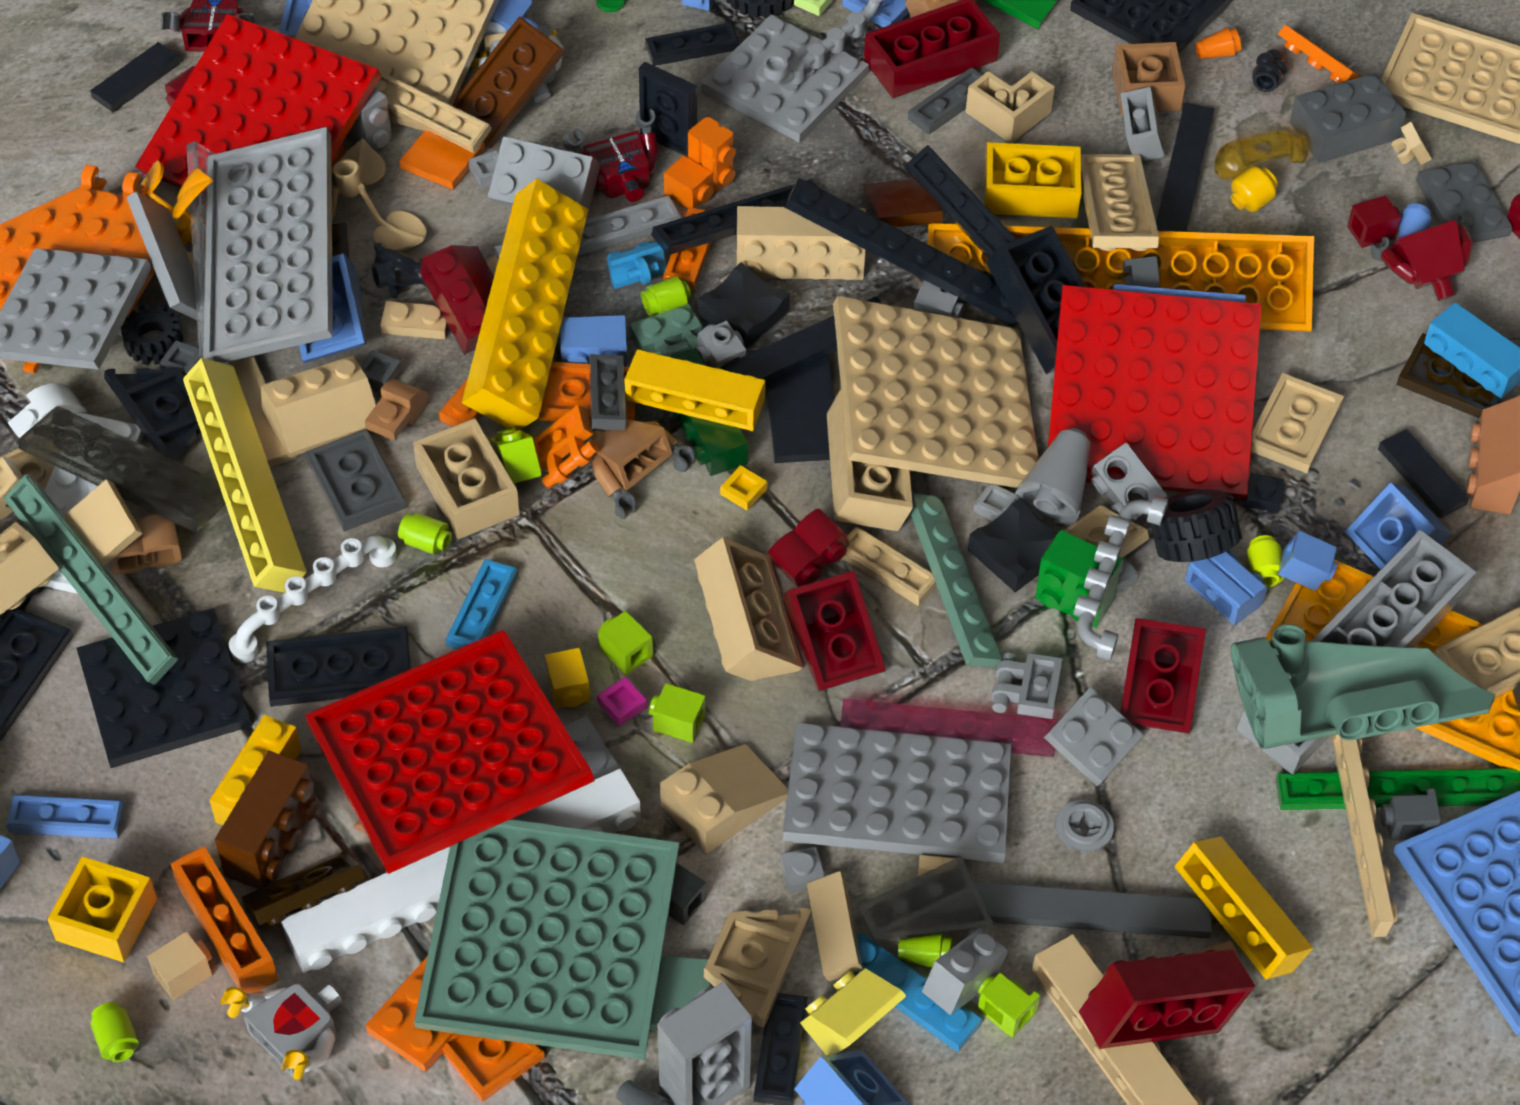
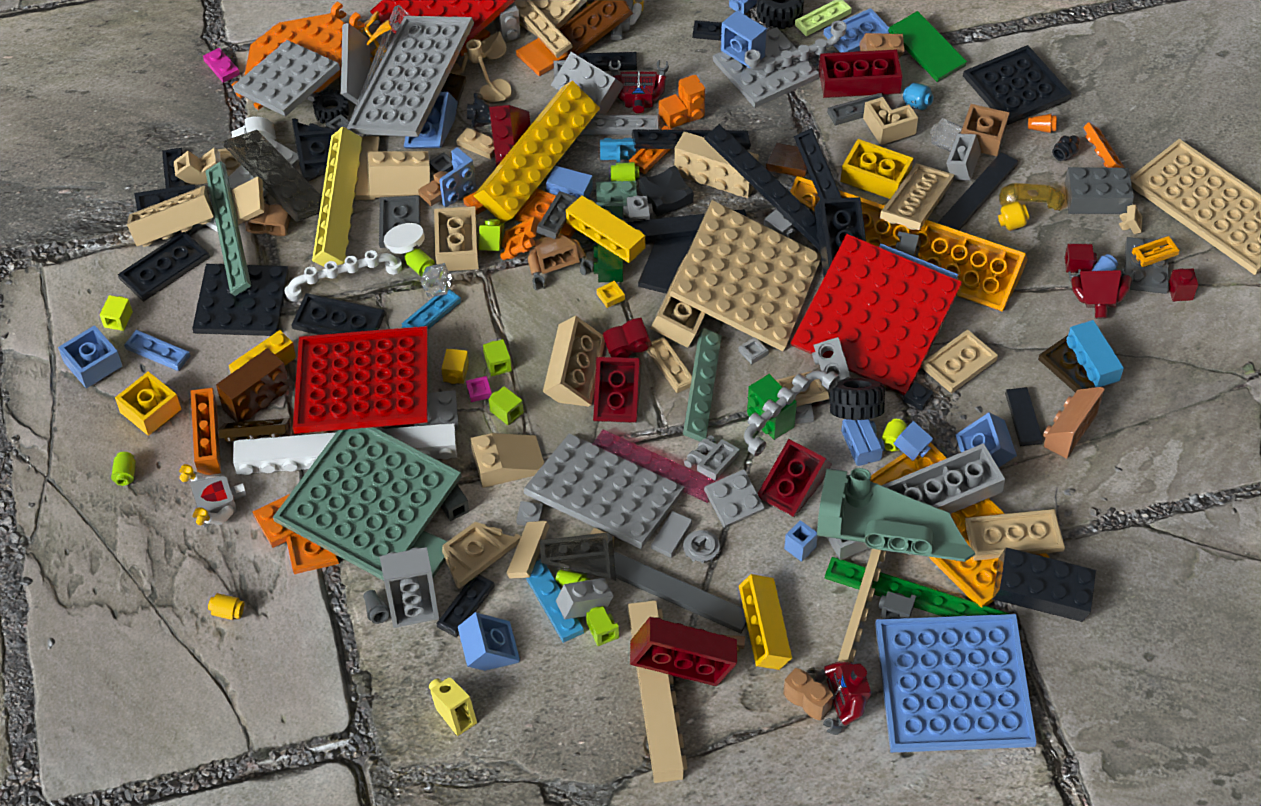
camera: 25 degrees right, 0 degrees up
tan brick [147,931,212,1001] -> none
black tile [639,62,697,157] -> none
light yellow slope [800,968,906,1055] -> none
black brick [968,498,1058,592] -> none
light grey cone [1015,428,1091,526] -> none
none -> white tile [384,223,425,254]
none -> clear brick [420,263,452,298]
none -> medium blue bracket [439,147,476,207]
none -> black tile [579,52,637,71]
none -> light grey tile [651,511,692,558]
none -> medium blue brick [721,11,767,68]
none -> medium nougat brick [783,668,833,720]
none -> medium blue brick [784,520,818,562]
none -> dark red torso [807,661,871,735]
none -> dark azure head [903,83,934,110]
none -> clear brick [930,118,963,152]
none -> light orange tile [1132,236,1180,267]

